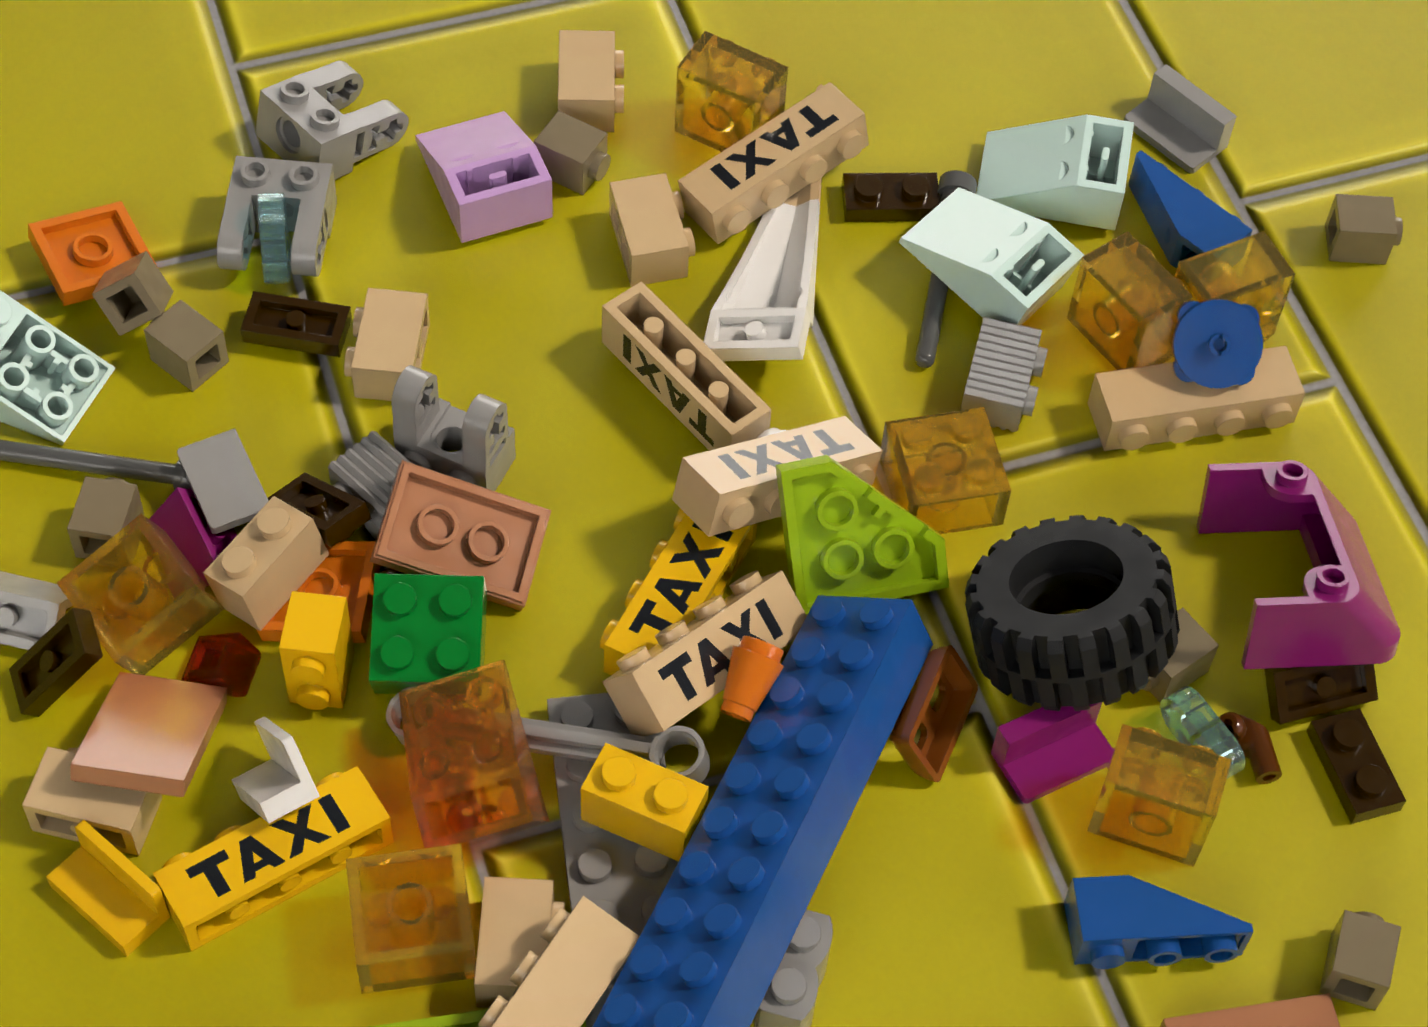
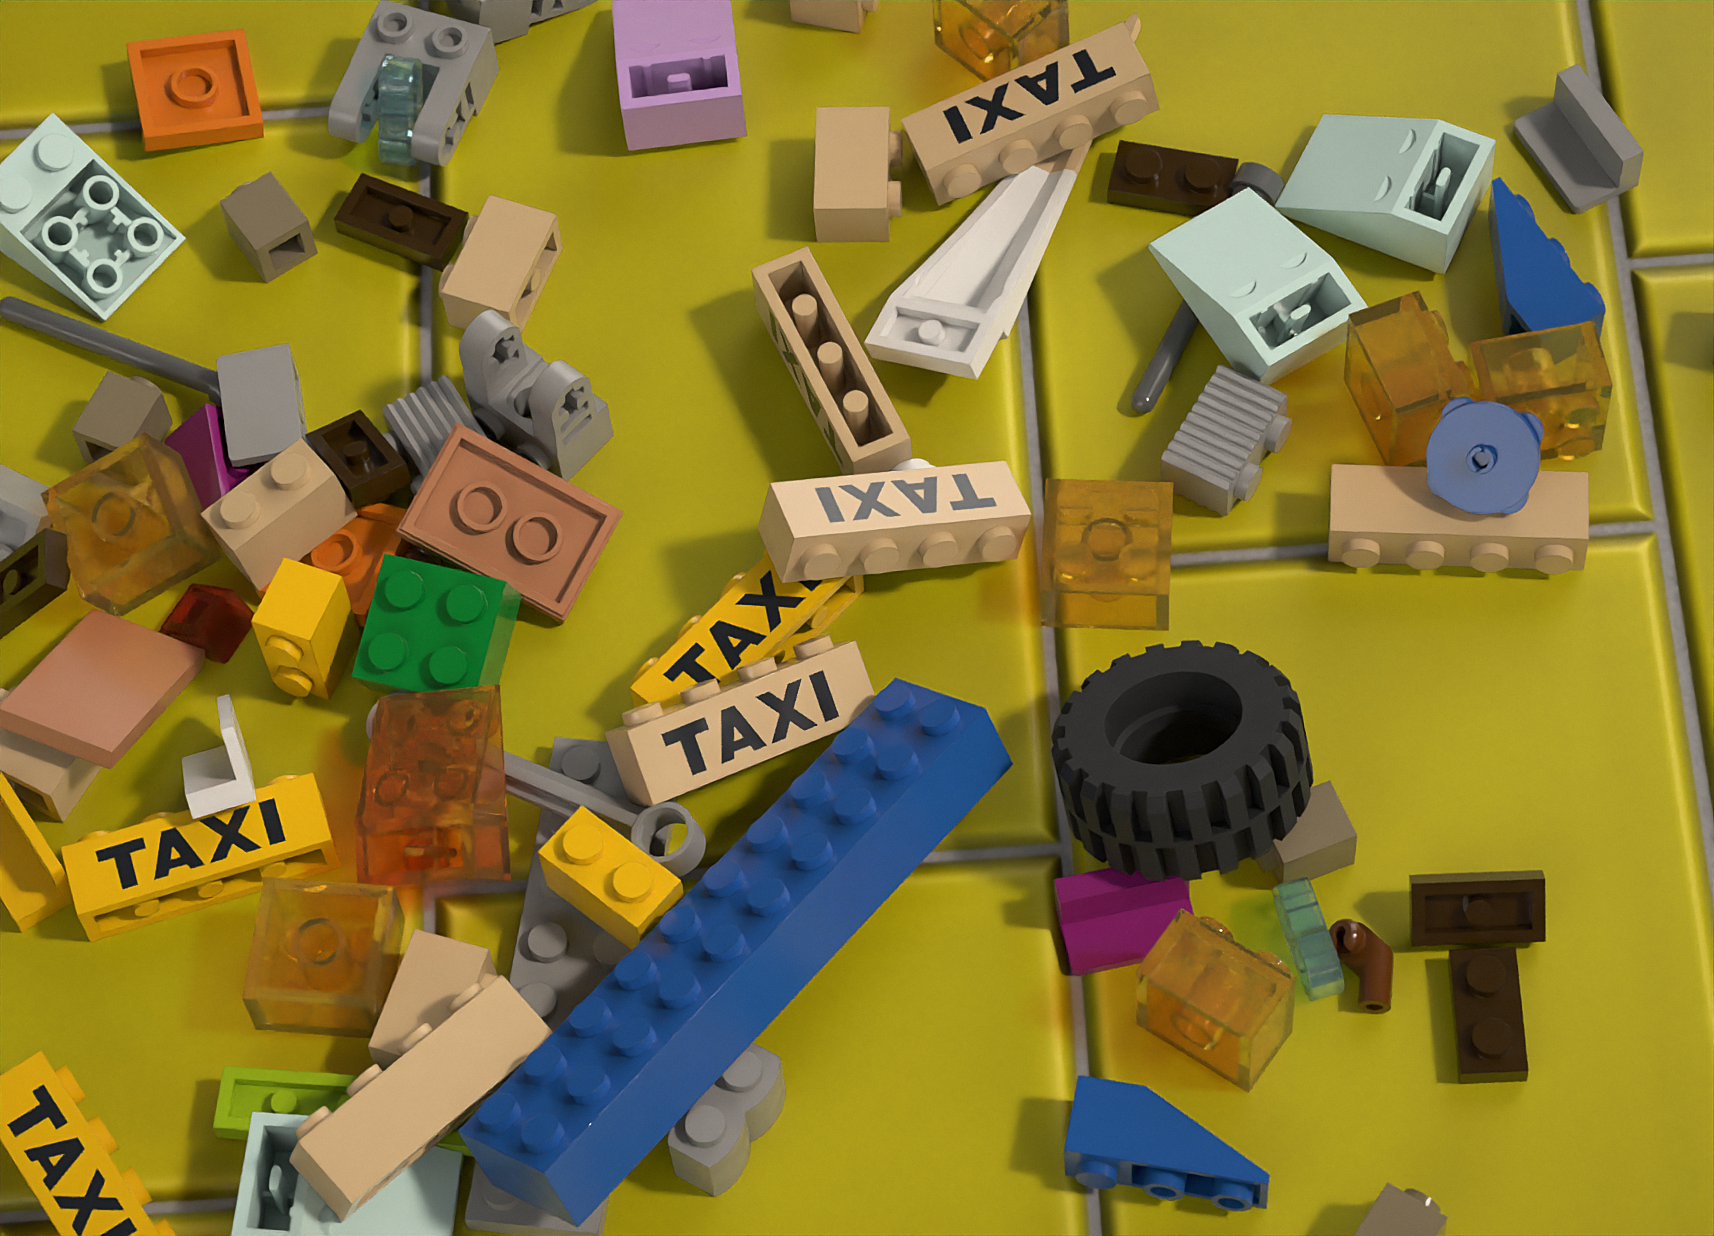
camera: 25 degrees right, 5 degrees up
dark tan brick [92,251,174,336] -> none
dark tan brick [534,111,611,195] -> none
orange cone [720,636,784,722] -> none
lime plate [775,455,949,615] -> none
dark orange piece [890,645,978,783] -> none
magenta windscreen [1197,460,1401,669] -> none

